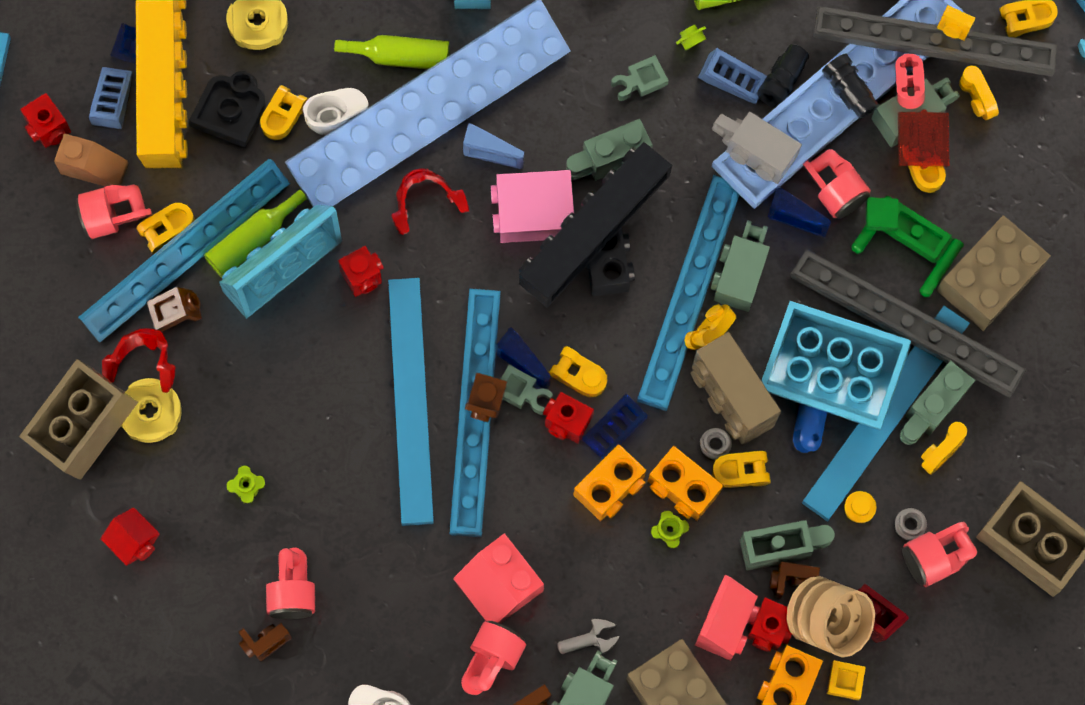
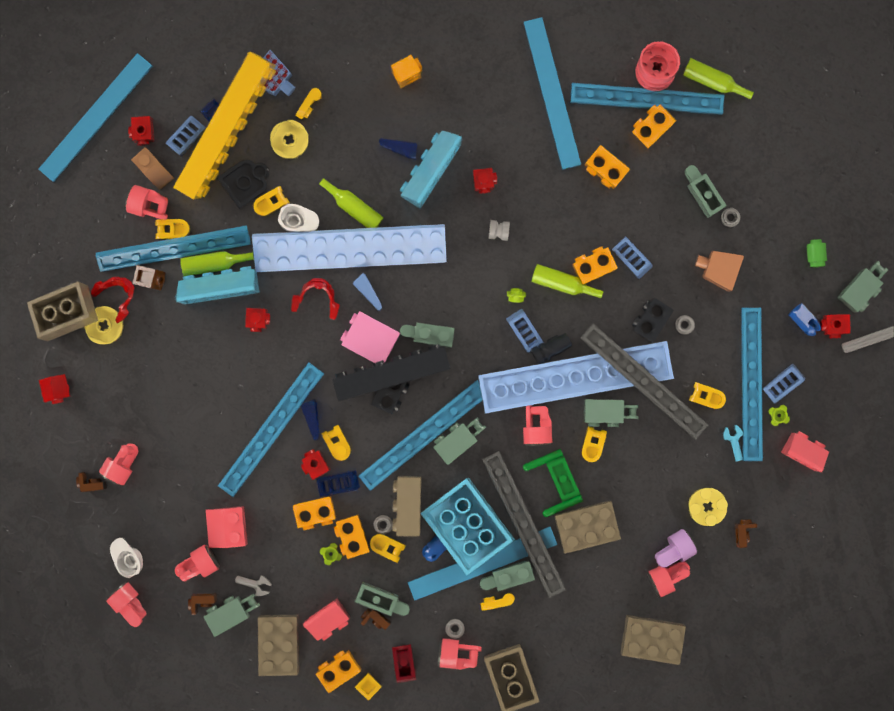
camera: 30 degrees right, 15 degrees up
lime plate [227,466,265,503] -> none
dark azure tile [388,278,434,526] -> none
reddish brown bracket [465,373,508,422] -> none
sand green plate [501,365,553,415] -> none
sand green plate [611,55,669,101] -> none
yellow plate [684,304,736,350] -> none
light grey hinge [712,111,802,184] -> none
red brick [748,598,792,652] -> none
clear blue slope [767,187,831,237] -> none
tan wheel [787,576,875,657] -> none
black axle [822,53,879,119] -> none
yellow plate [844,491,877,523] -> none
green tile [866,197,898,231] -> none
coral beam [895,54,925,109] -> none
clear red piece [898,109,950,170] -> none
yellow plate [937,5,975,41] -> none
yellow plate [959,66,999,120] -> none

